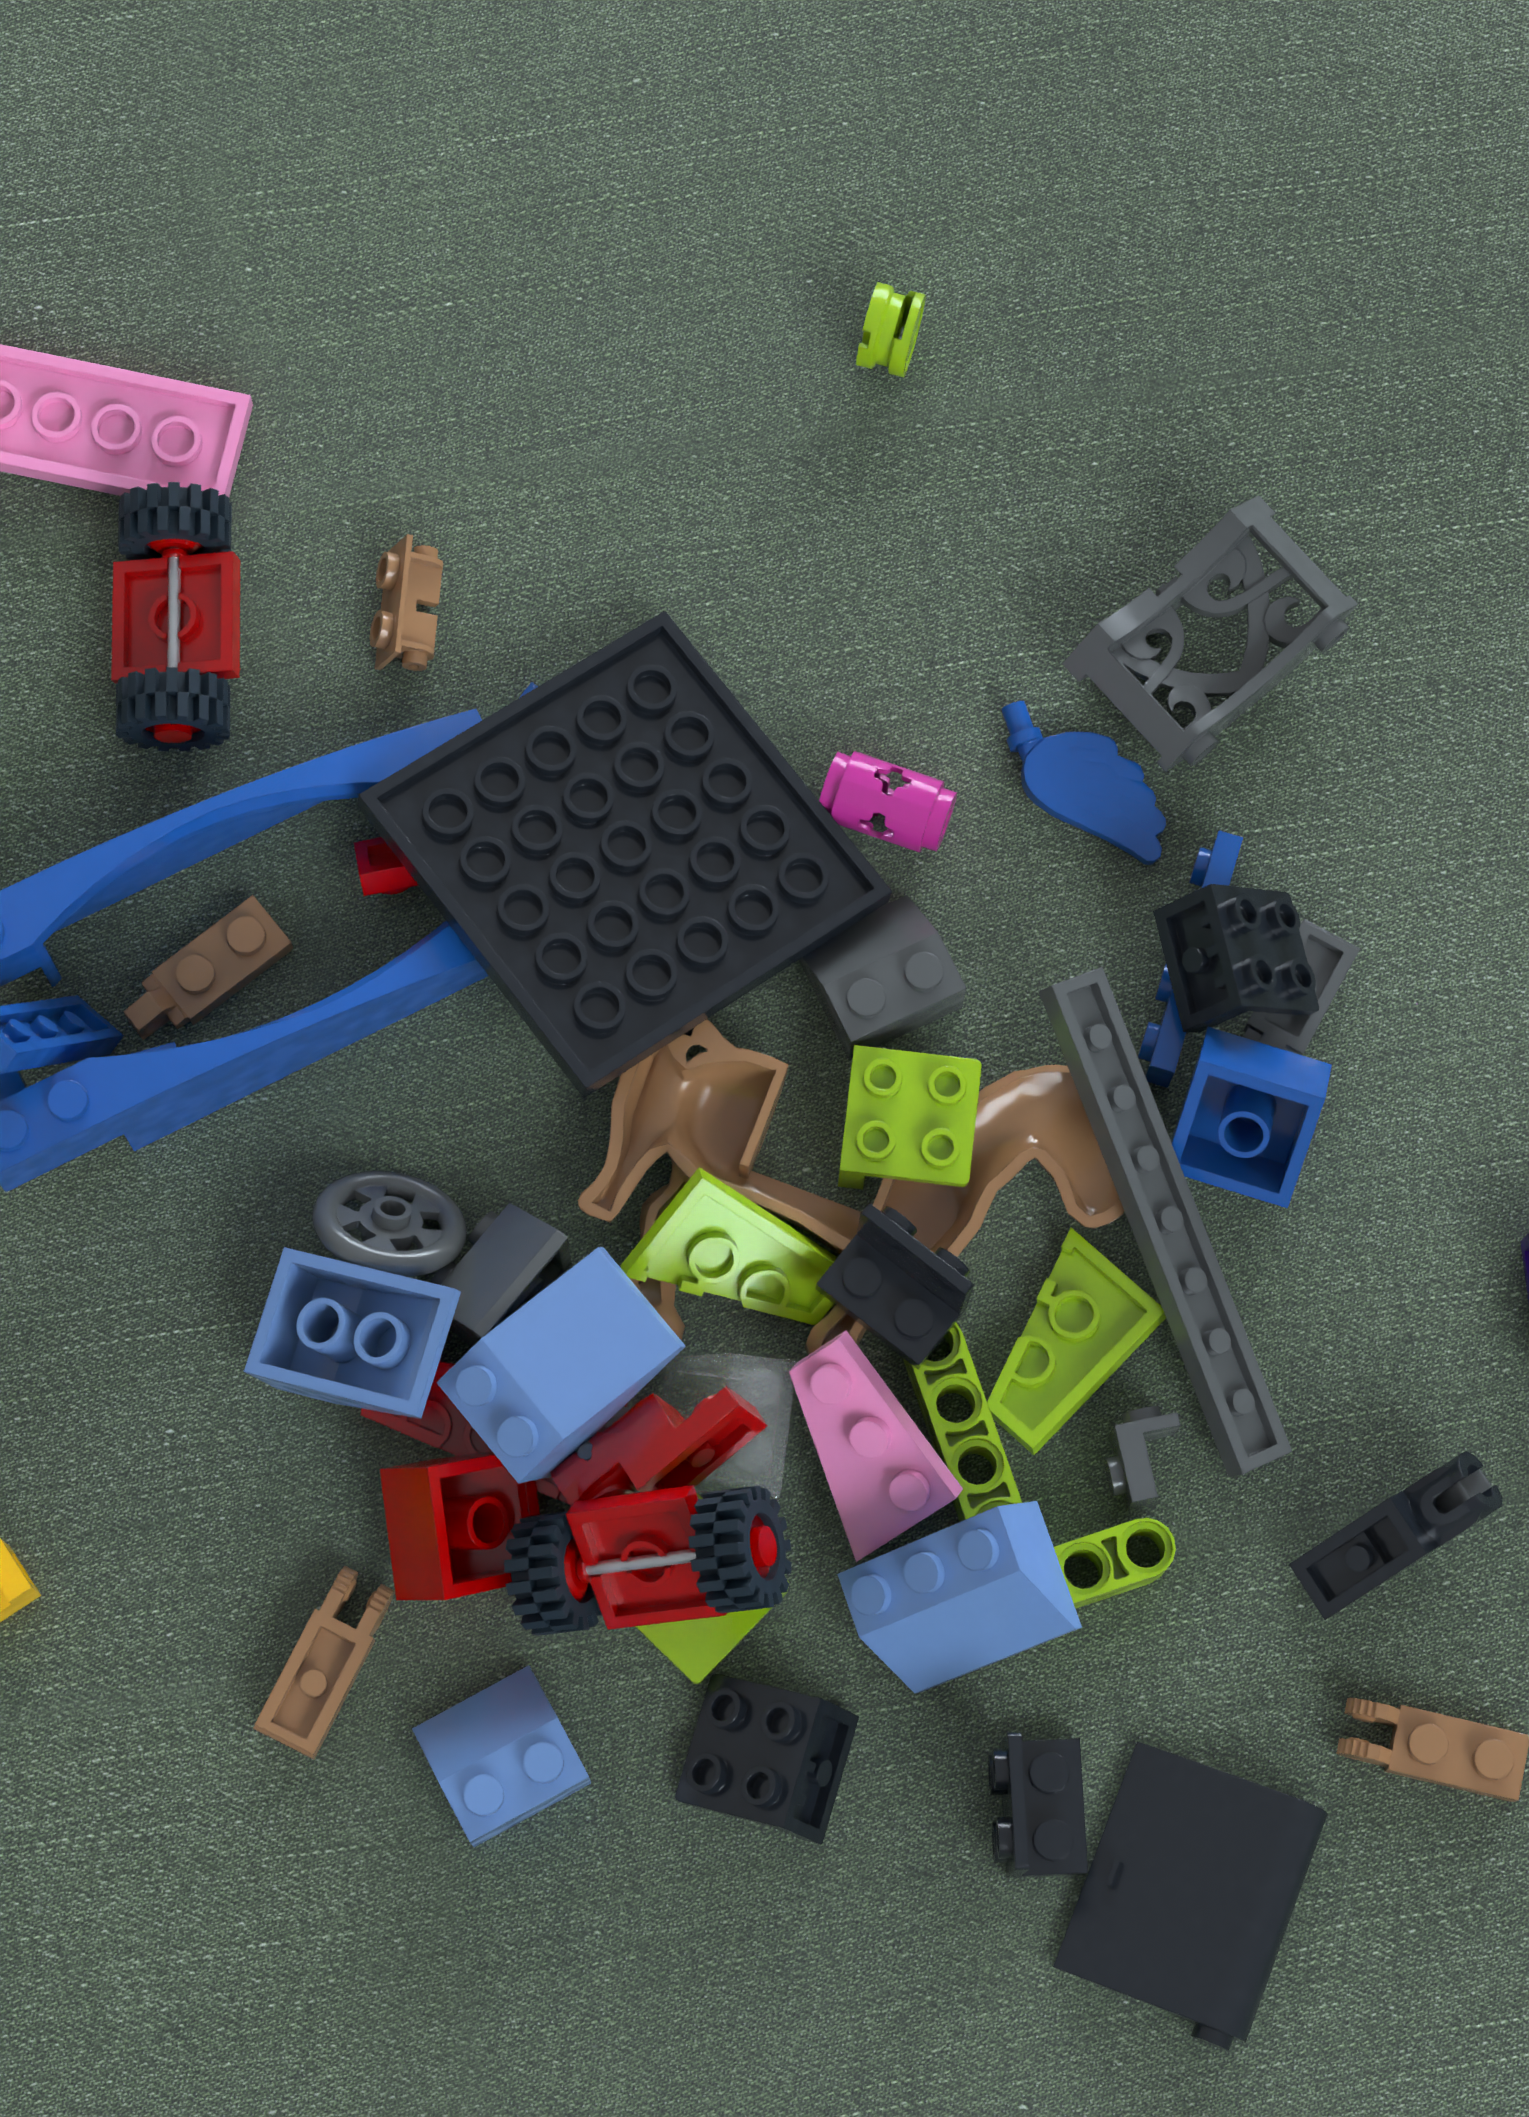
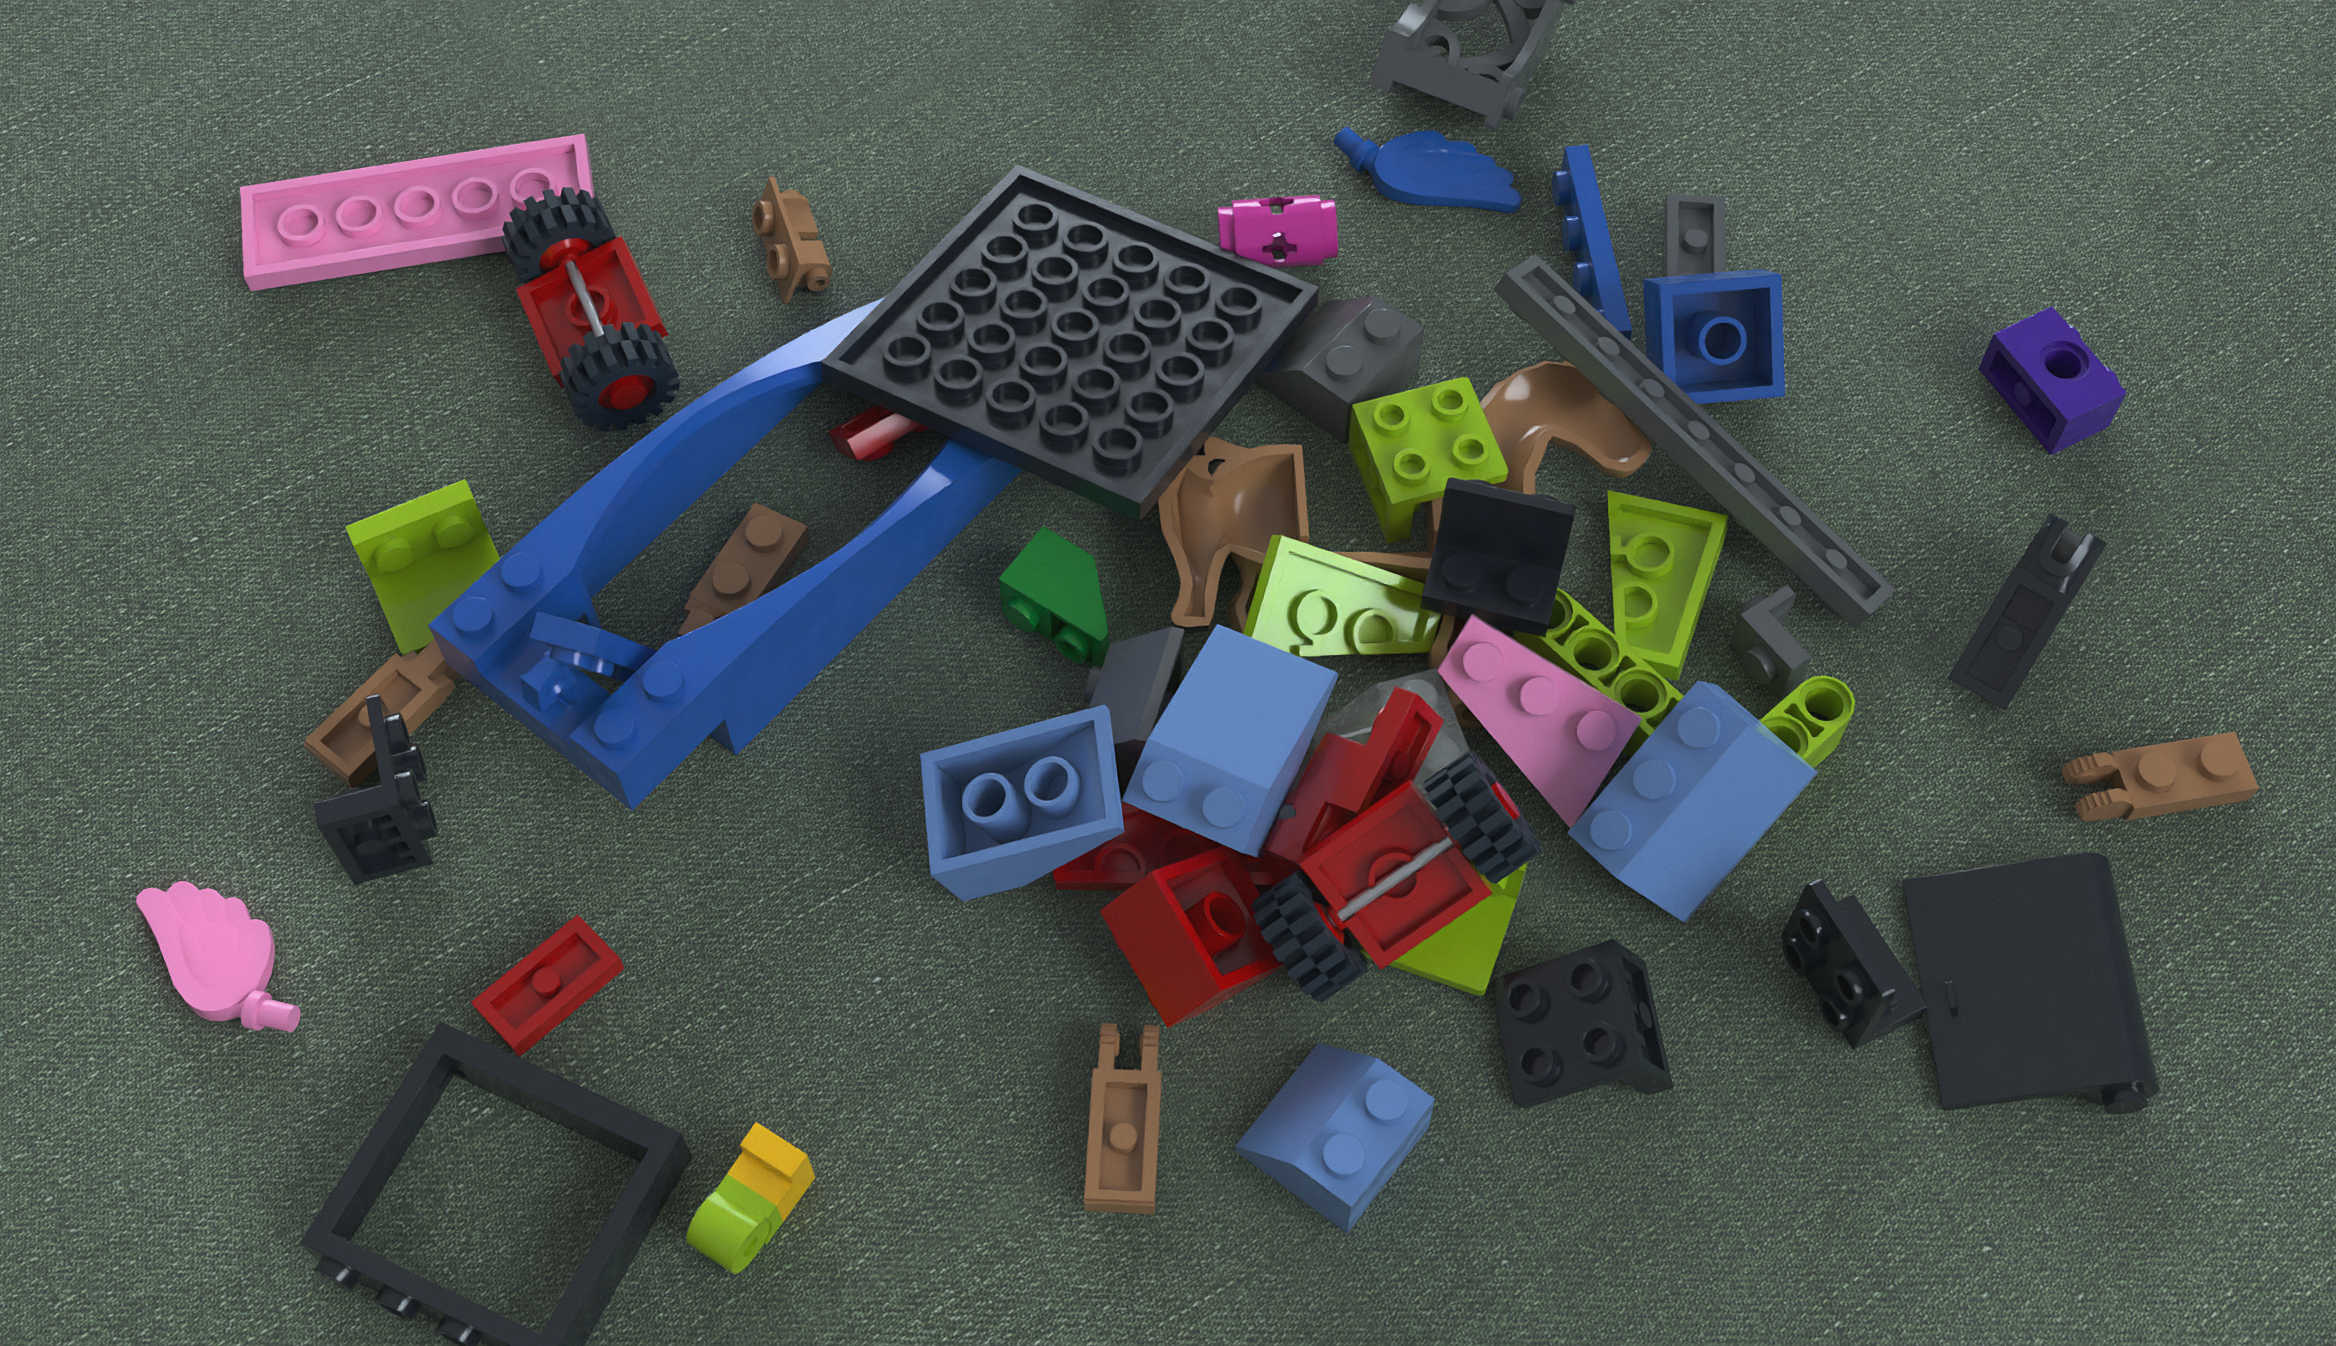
camera: 20 degrees left, 15 degrees down
dark grey plate [312,1171,467,1277] -> none
black bracket [1153,884,1319,1033] -> none
none -> green slope [998,526,1109,667]

